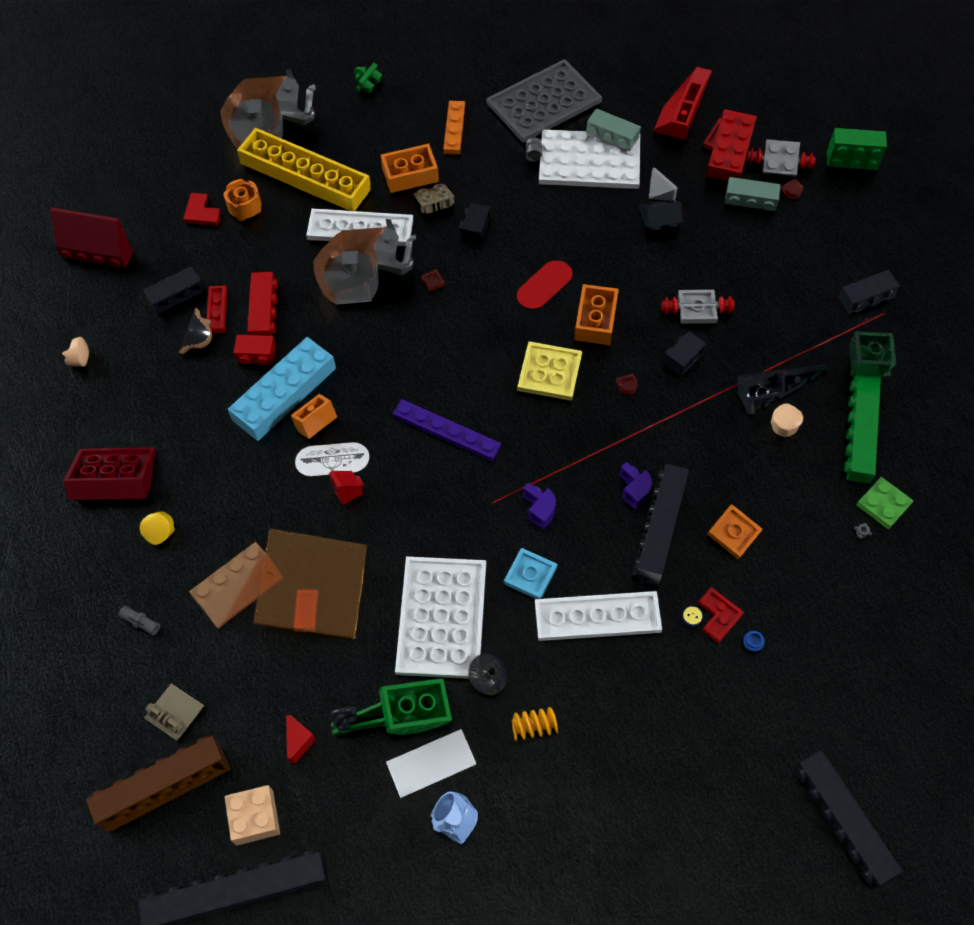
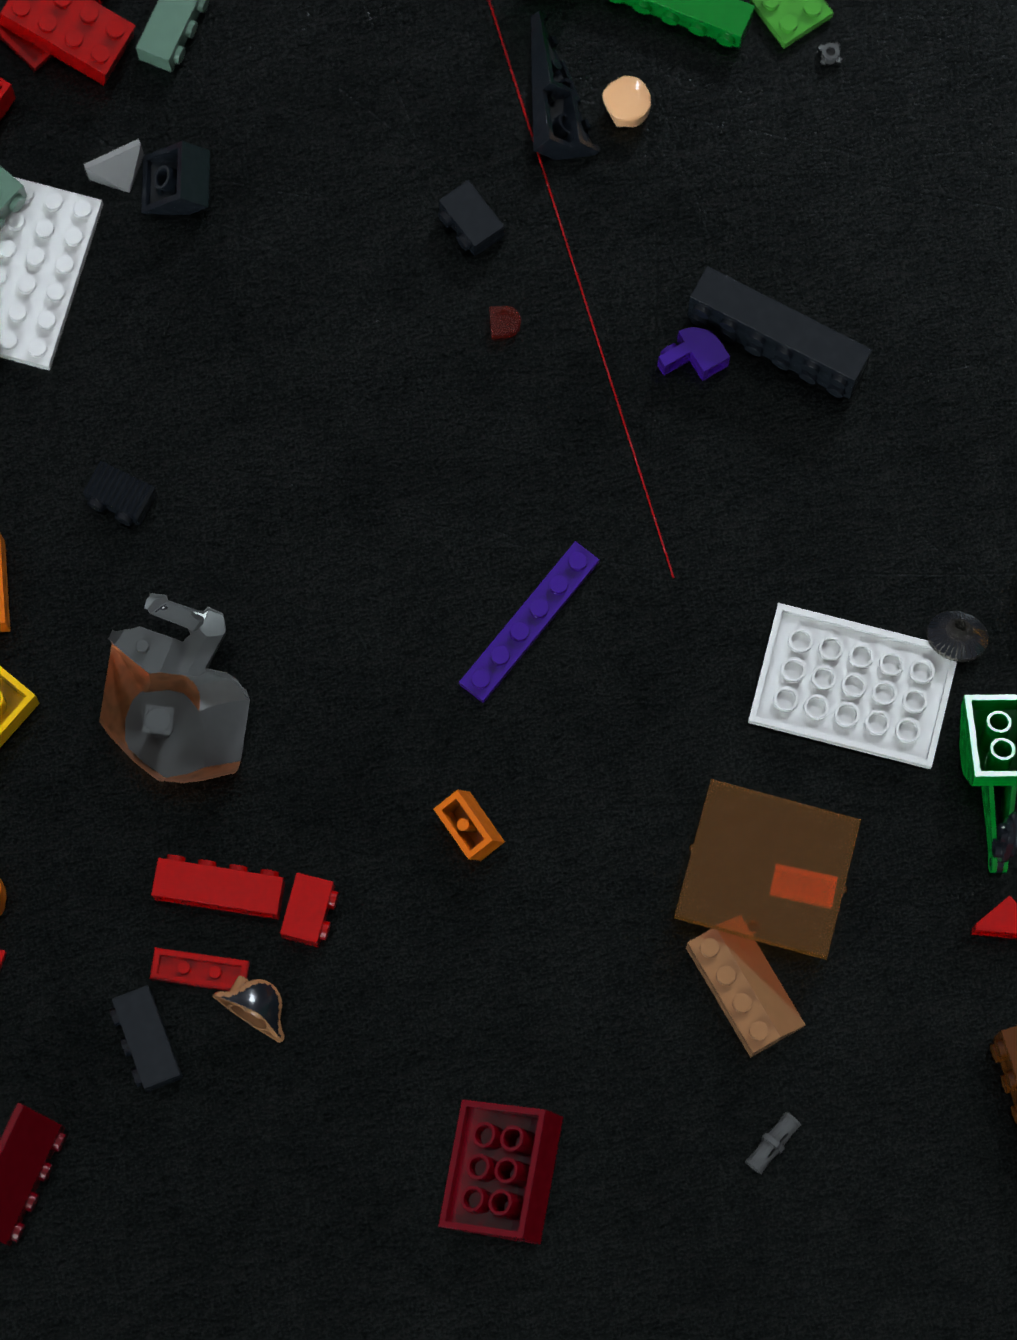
camera: 80 degrees left, 15 degrees up
light nougat hair [62,337,89,367] -> none
yellow hair [140,511,175,545] -> none
dark tan hinge [144,683,204,741] -> none
medium azure brick [228,337,336,441] -> none
white sticker [295,443,369,476] -> none
white plate [306,209,413,246] -> none
red slope [329,471,364,505] -> none
dark tan hinge [413,184,454,214] -> none
clear red tile [421,269,445,292] -> none
medium azure plate [504,548,557,599] -> none
red sticker [517,261,572,309] -> none
light yellow plate [517,342,582,401] -> none
dark purple brick [523,483,556,530] -> none
white plate [535,591,662,641] -> none
orange brick [574,284,619,345] -> none
light grey plate [661,290,735,324] -> none
light yellow tile [682,606,703,628] -> none
red tile [698,587,744,644] -> none
orange plate [707,504,763,559] -> none
blue plate [743,631,765,652] -> none

